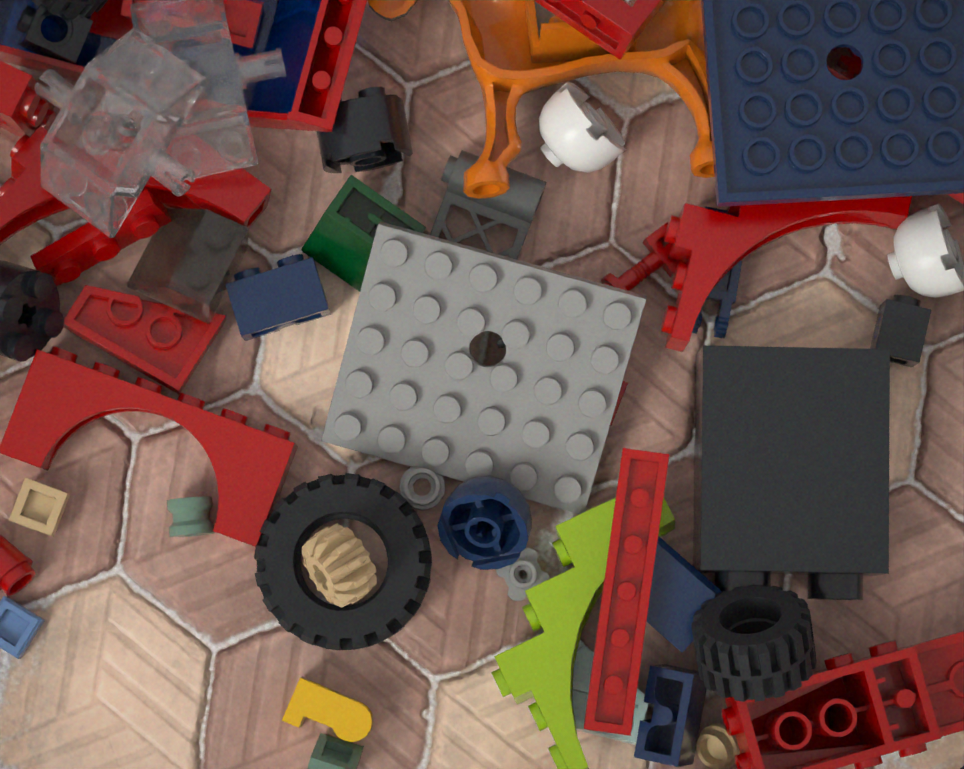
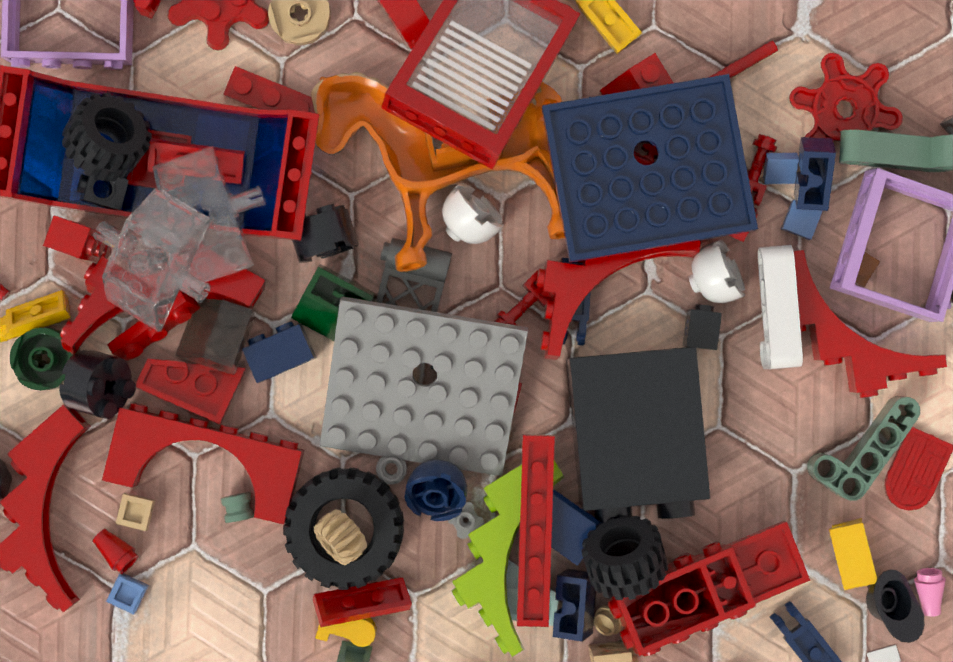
camera: 10 degrees left, 5 degrees up
none -> red plate [313,577,412,628]

